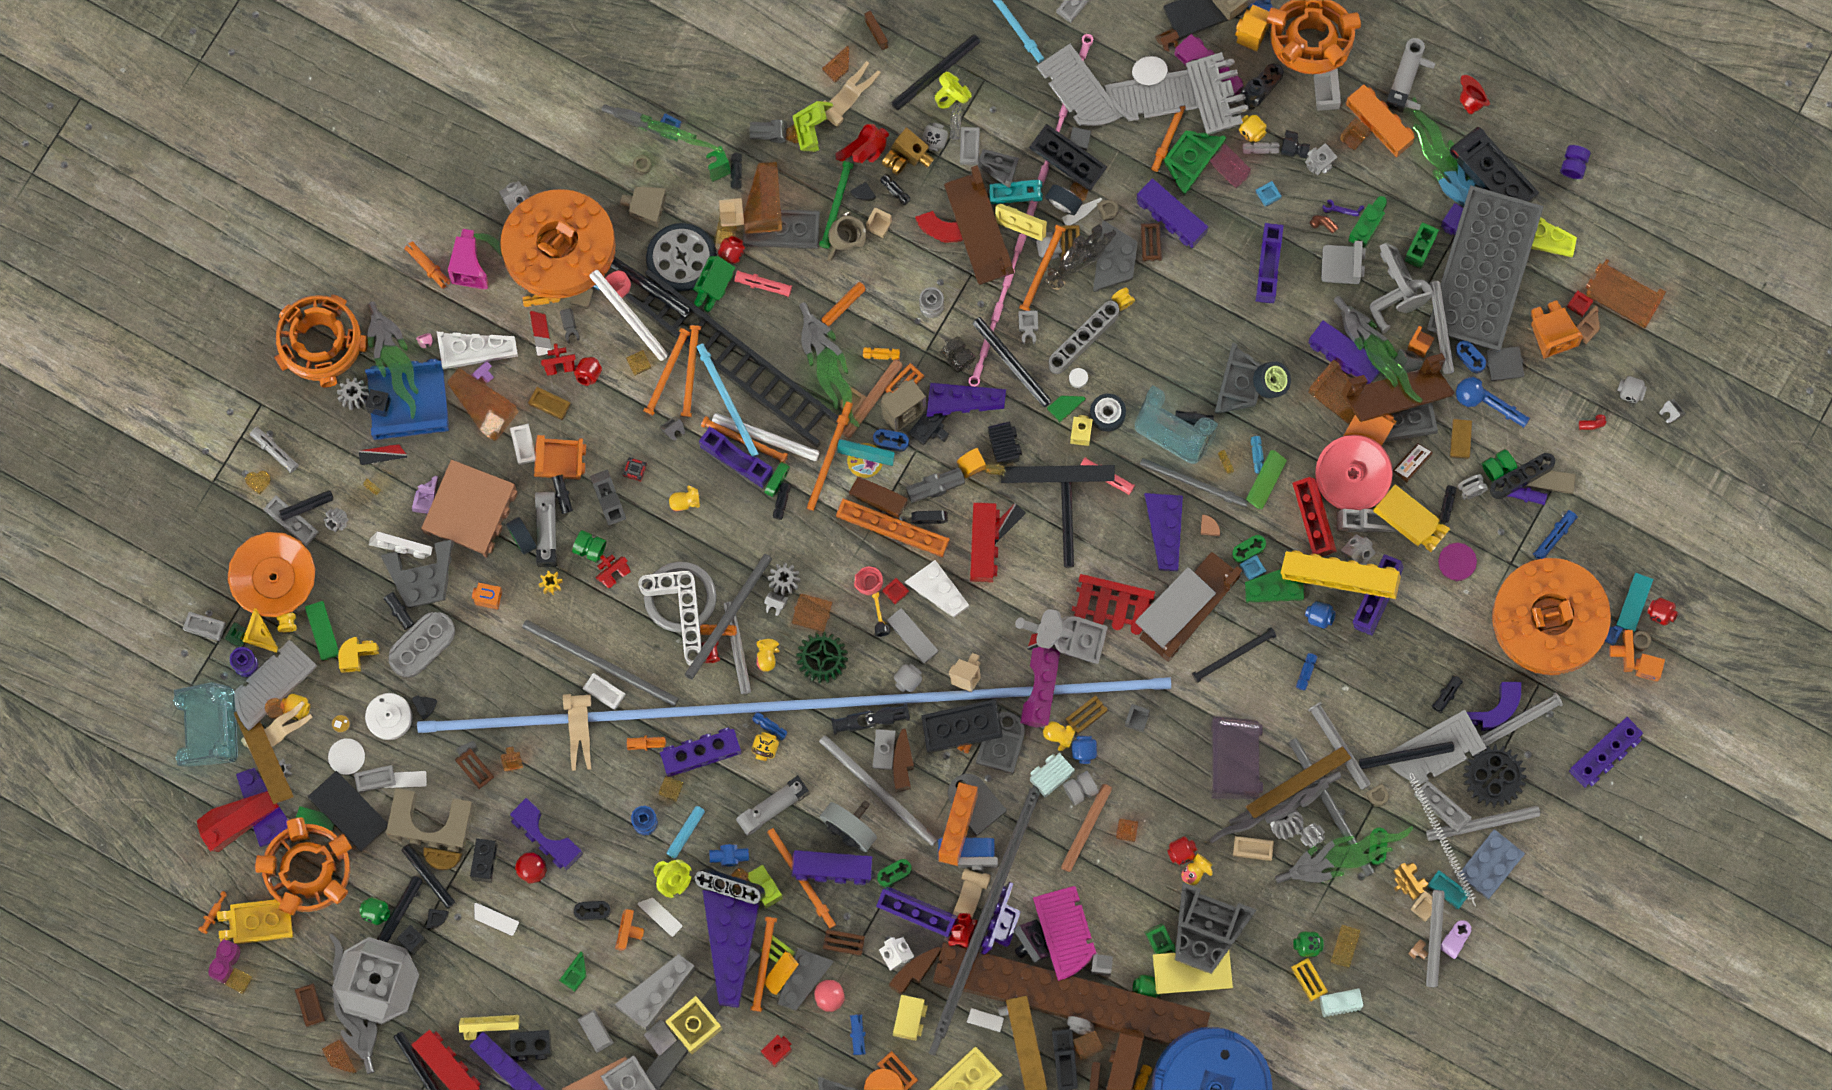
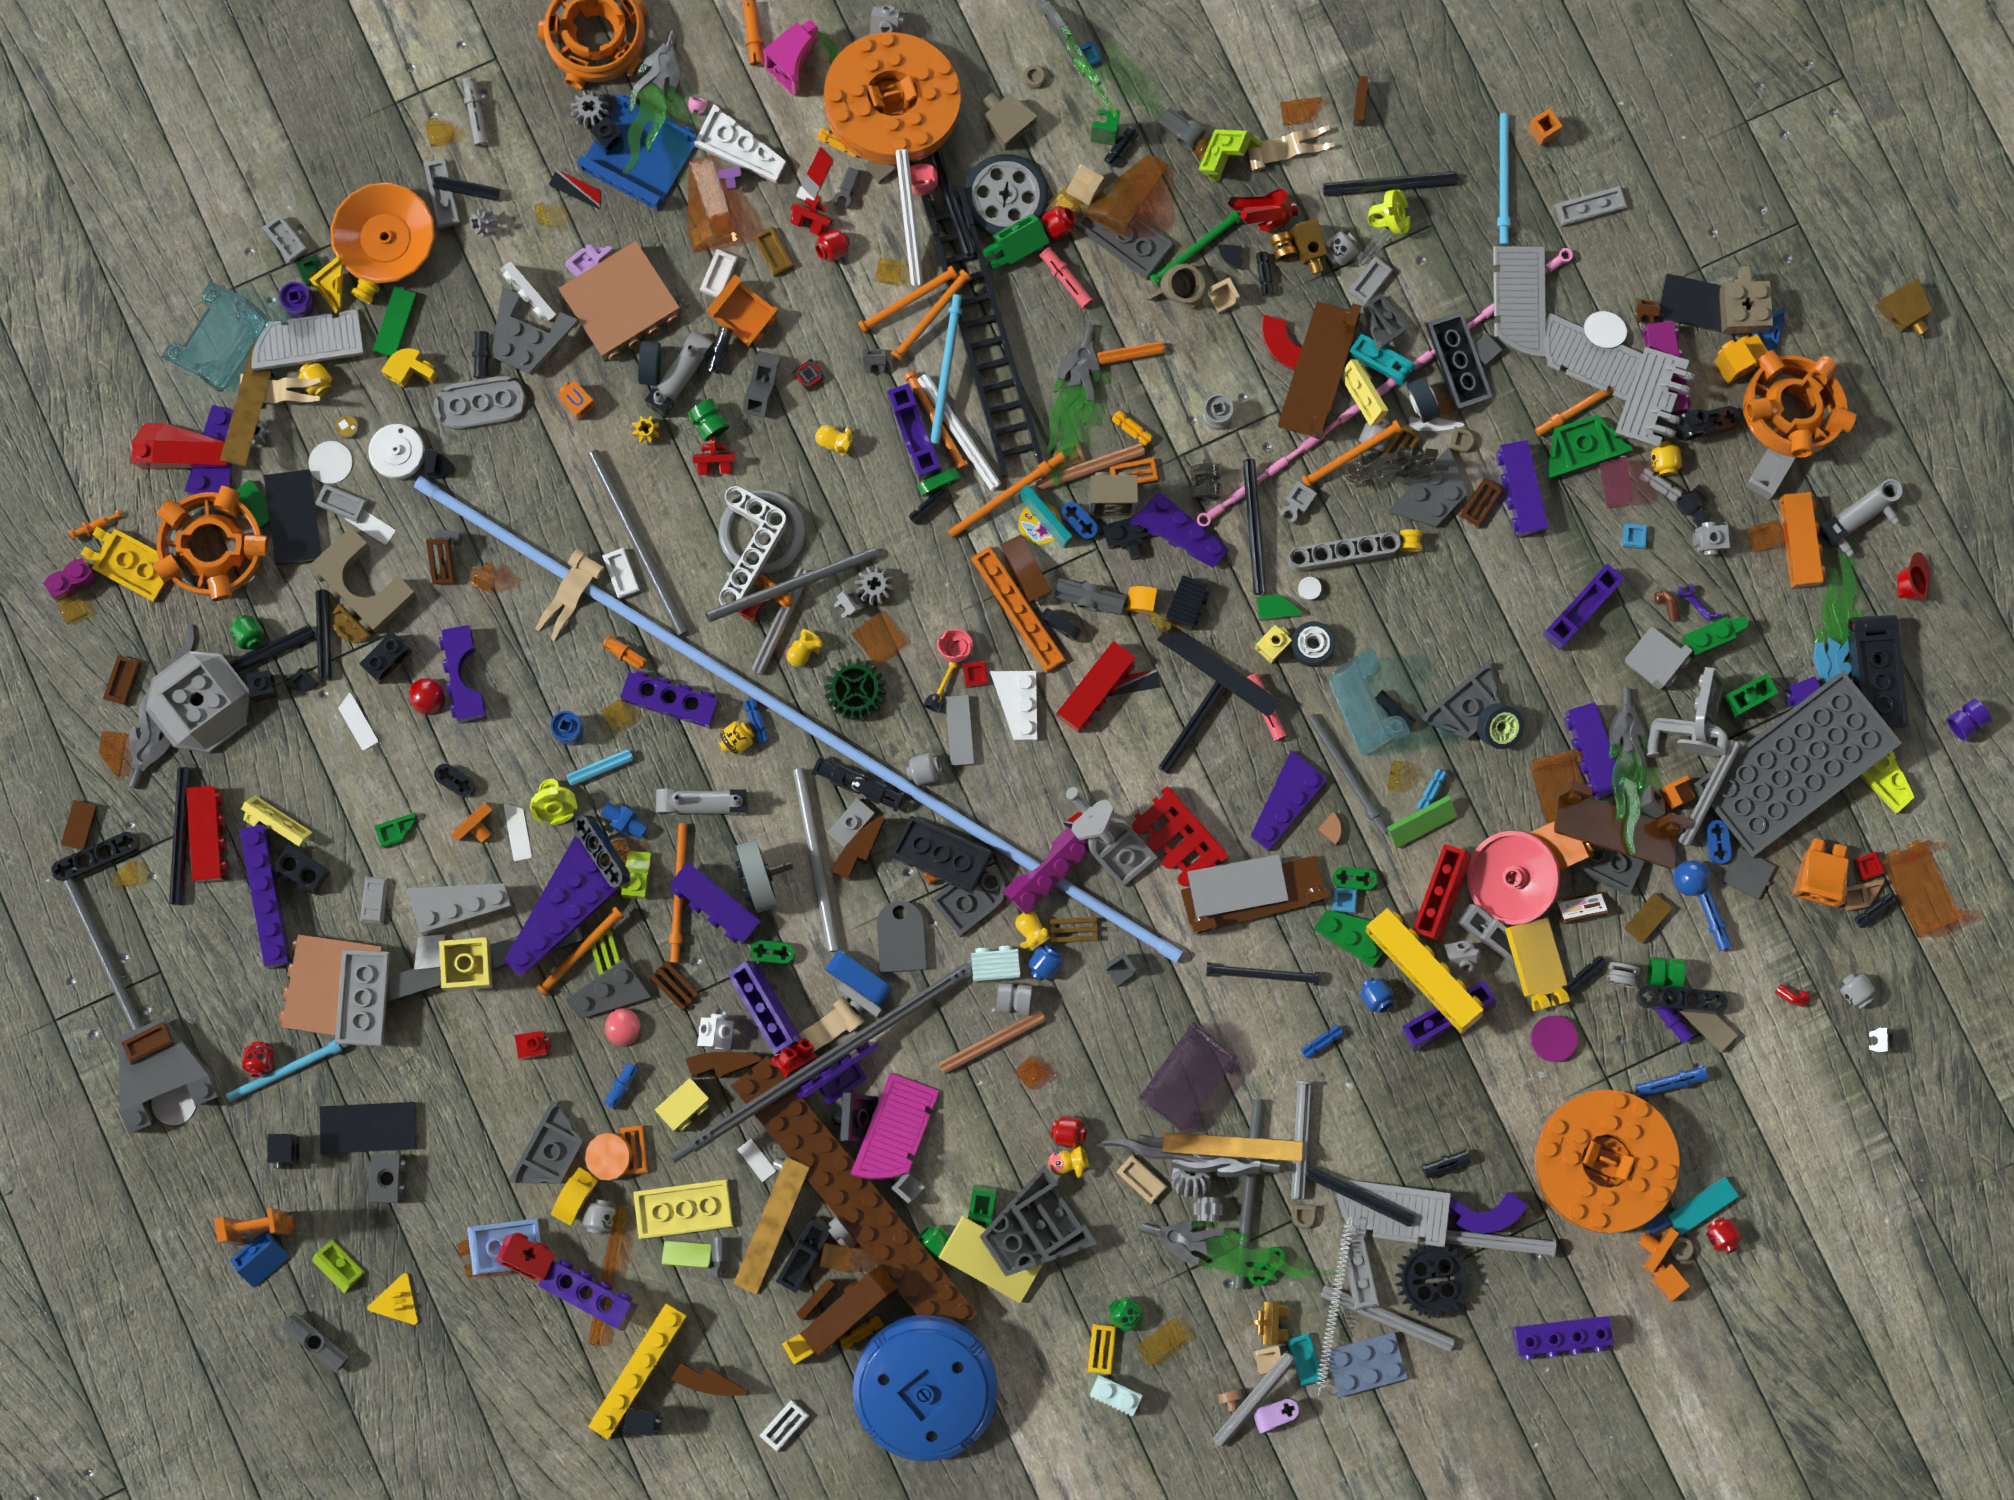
camera: 30 degrees right, 5 degrees up
clear orange tile [265,698,285,719] -> none
light orange tile [764,951,799,995] -> none
orange brick [939,782,978,866] -> none
tan brick [949,653,981,692] -> none
none -> black axle [1854,894,1897,928]

